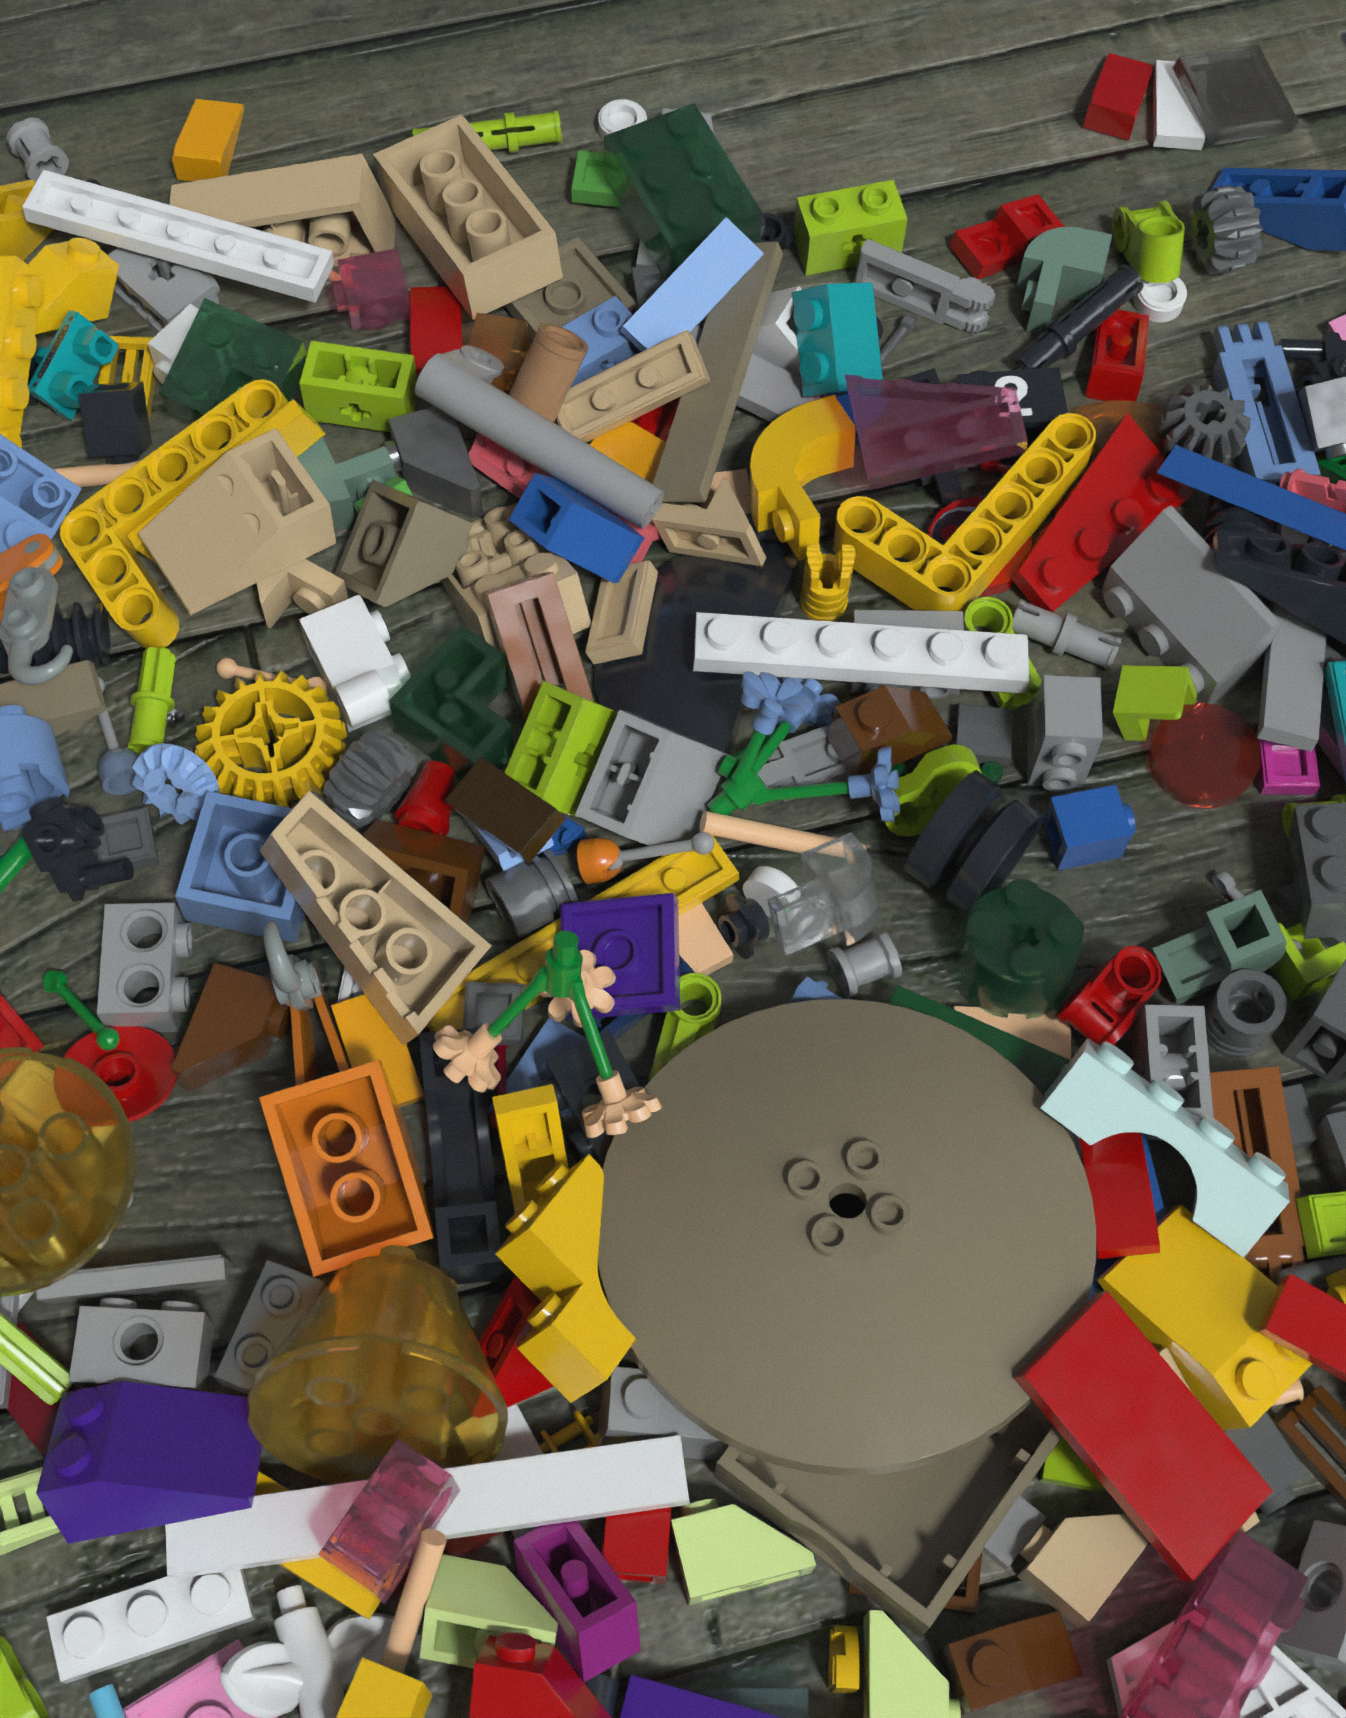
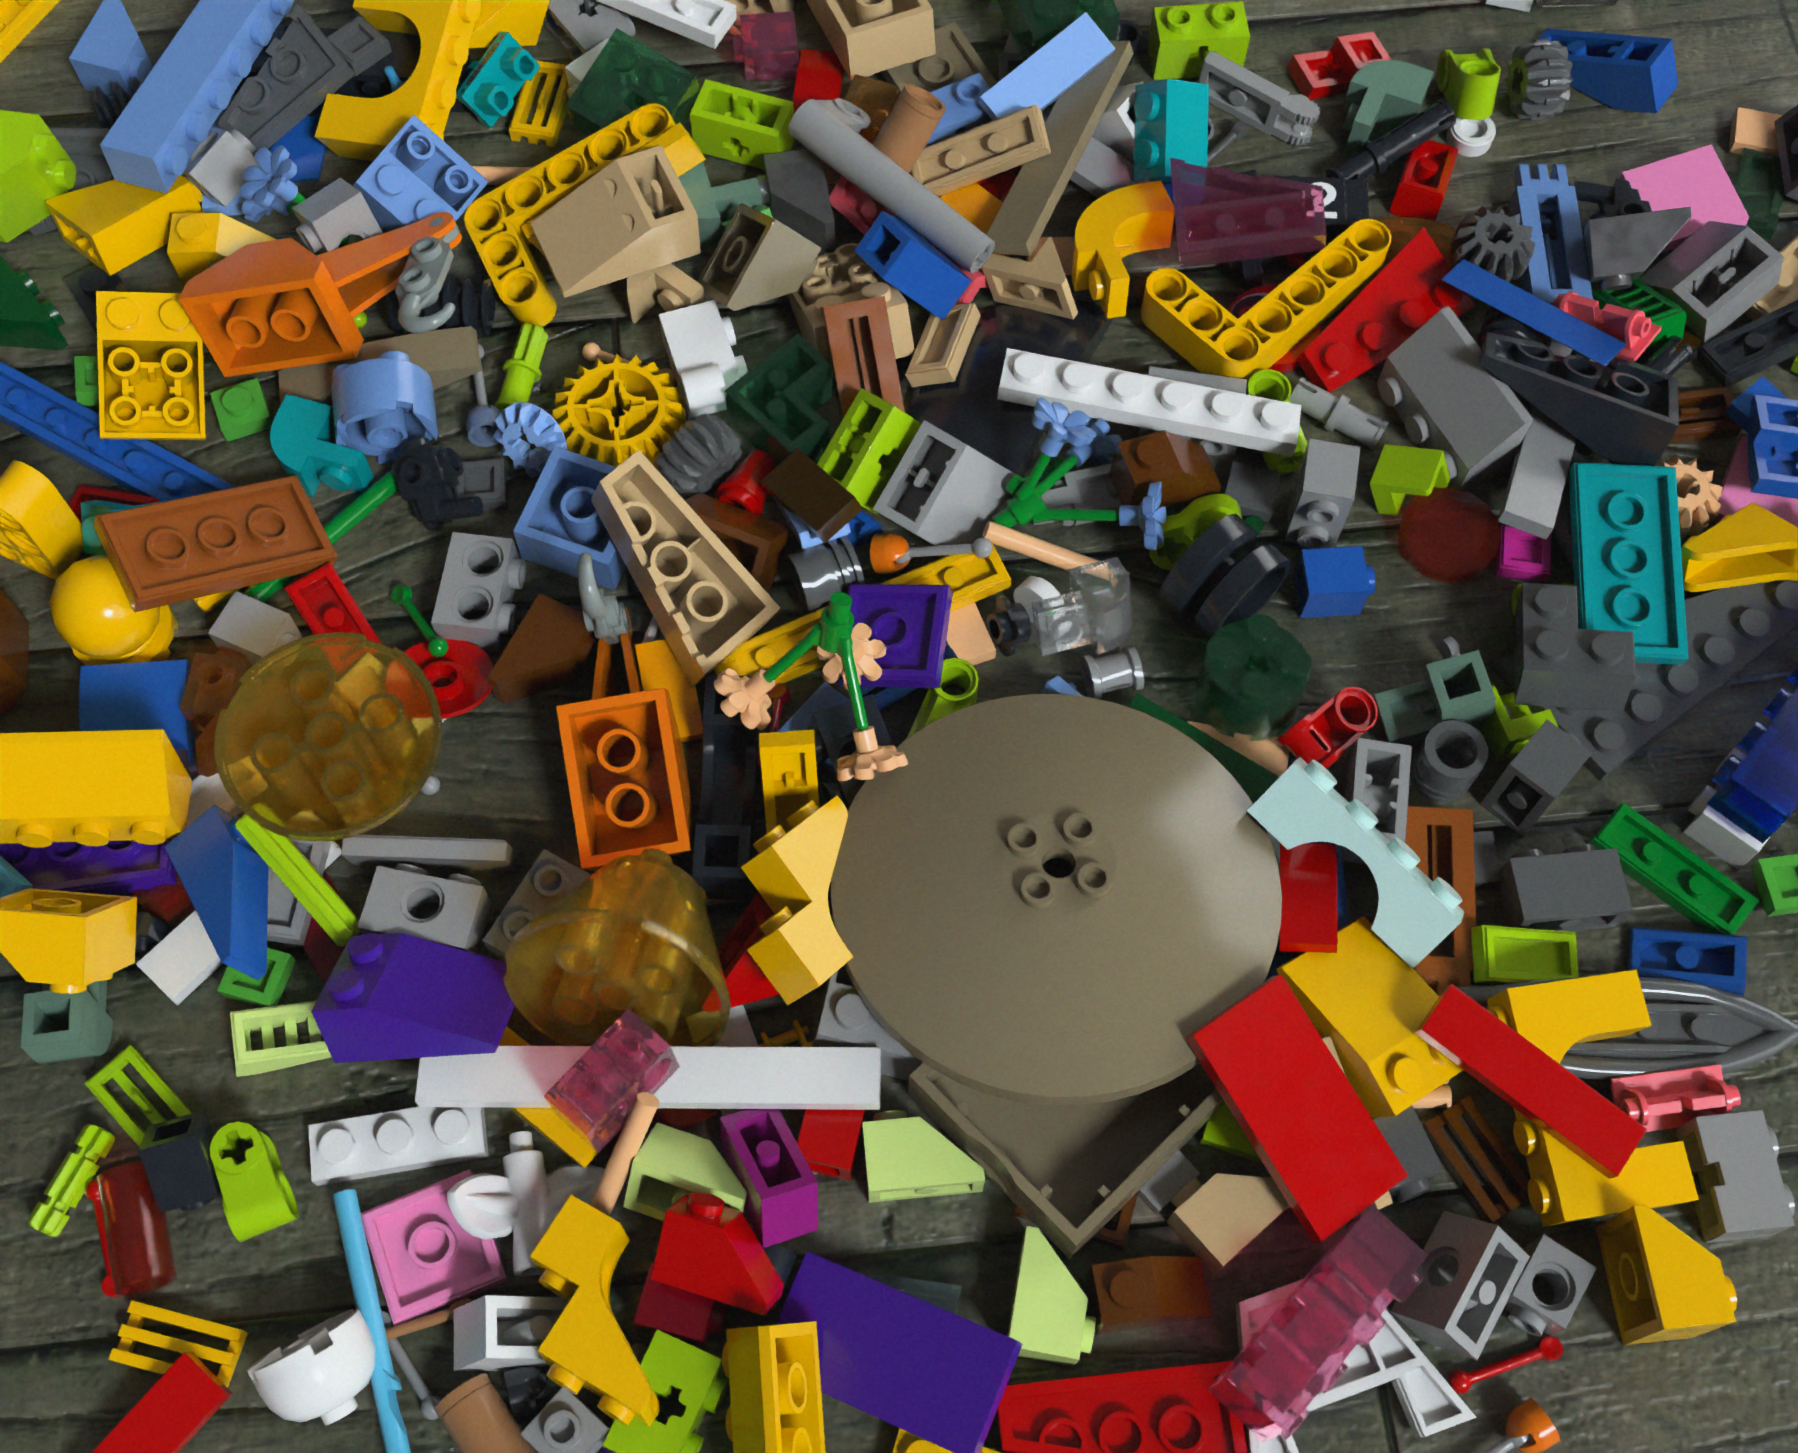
camera: 10 degrees right, 0 degrees up
black brick [78,381,152,464] -> none
dark grey tile [462,982,525,1046] -> none
yellow hinge [800,544,856,622] -> none
yellow tile [828,1625,859,1694] -> none

